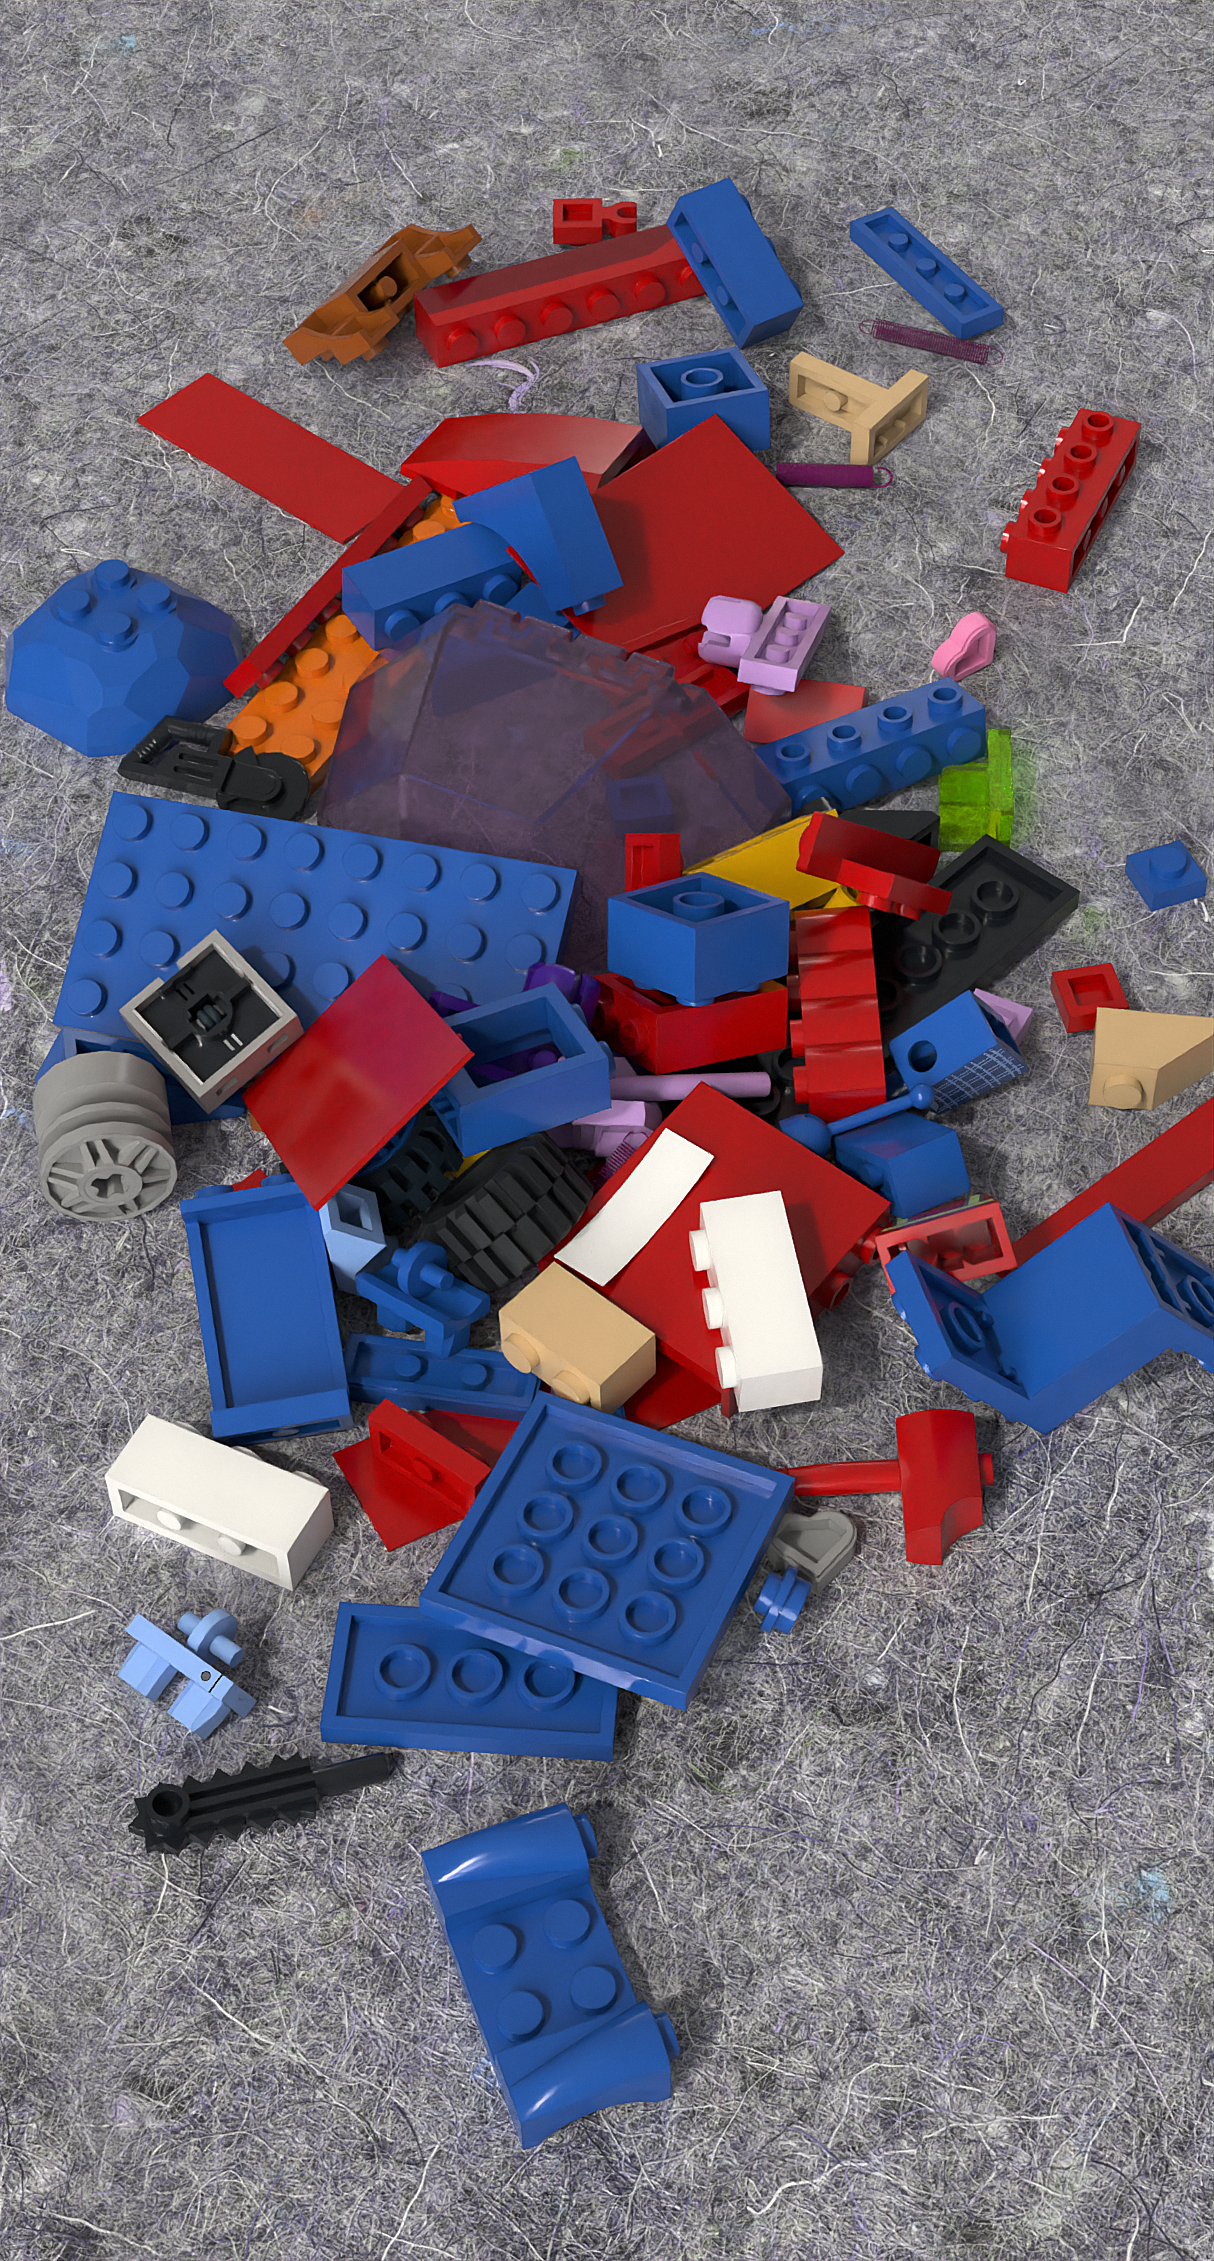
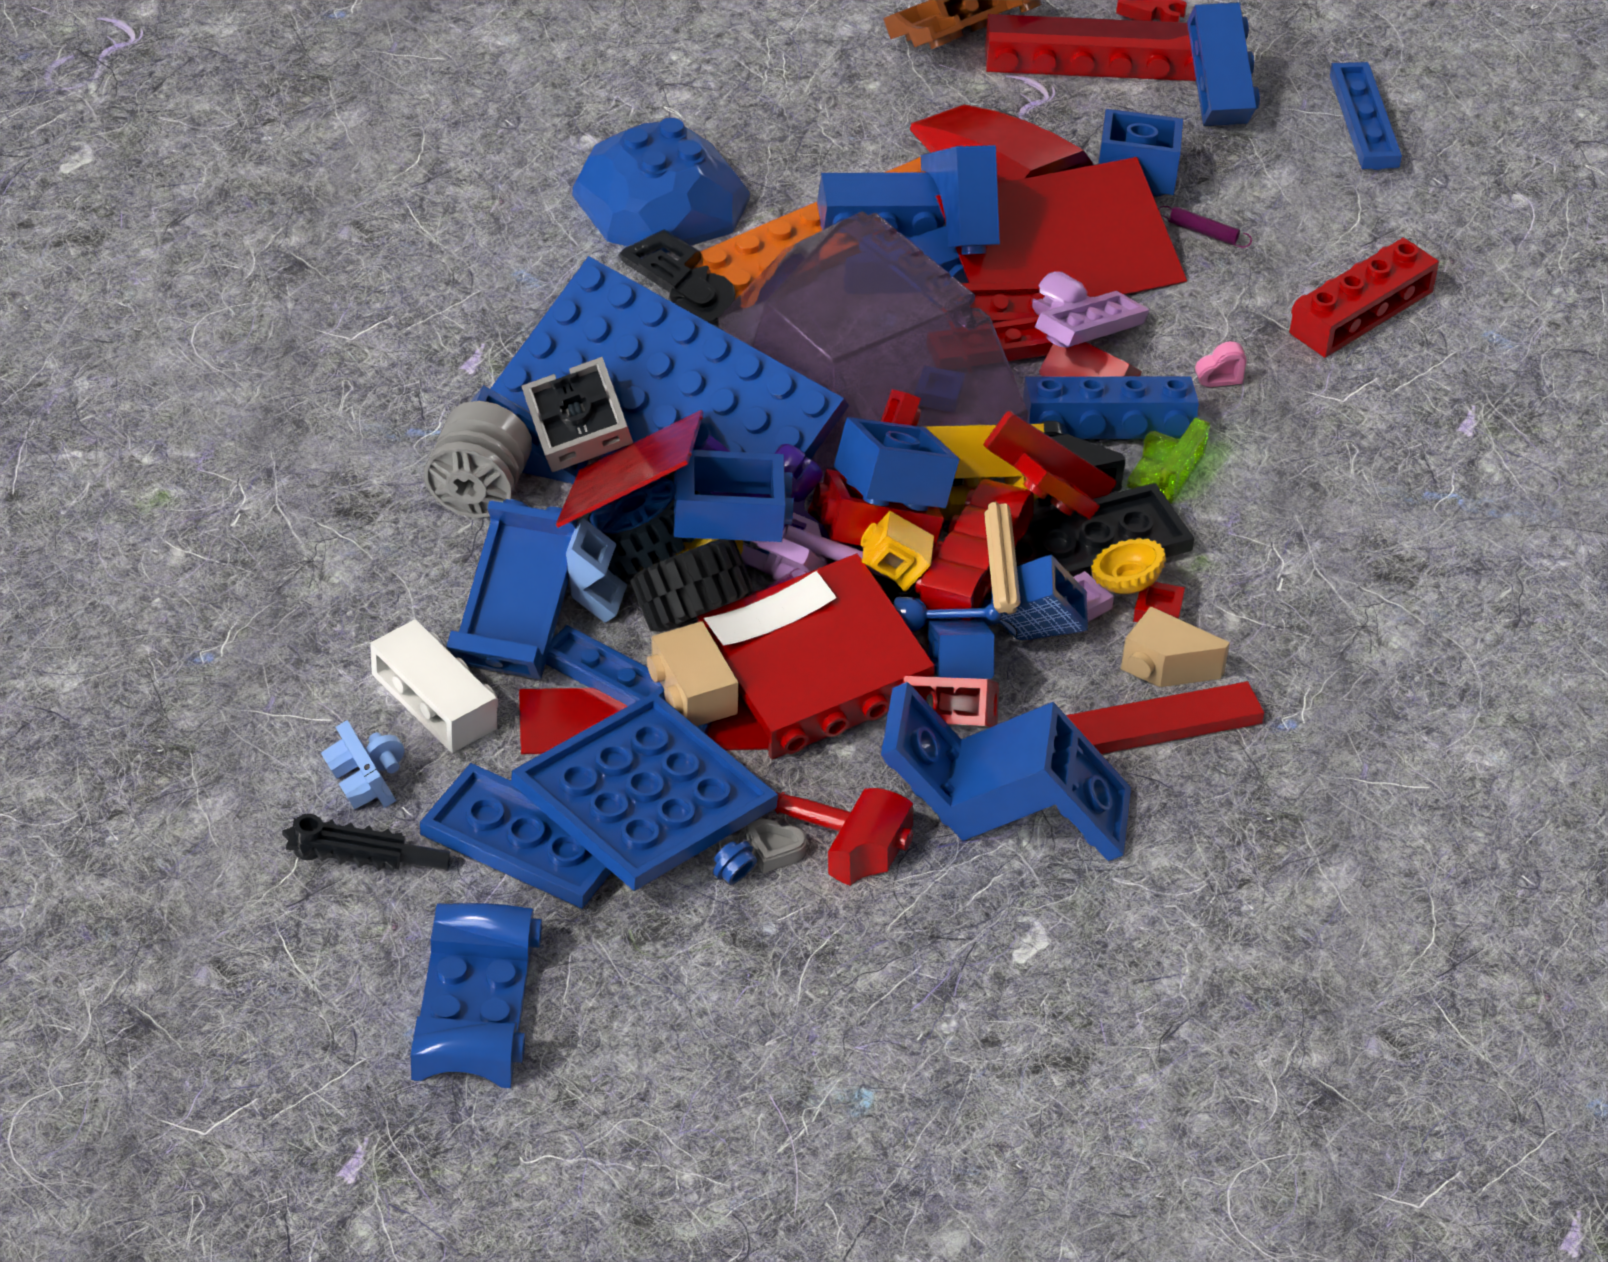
camera: 20 degrees right, 5 degrees down
red window [137,373,405,546] -> none
red plate [222,474,433,699] -> none
blue hips [356,1239,490,1359] -> none
red plate [368,1398,492,1517] -> none
white brick [689,1191,823,1413] -> none
tan bracket [788,351,929,466] -> none
magenta piece [859,318,1003,365] -> none
blue plate [1125,840,1208,912] -> none
none -> yellow window [861,511,934,592]
none -> tan axle [984,502,1021,615]
none -> yellow hat [1091,538,1166,594]

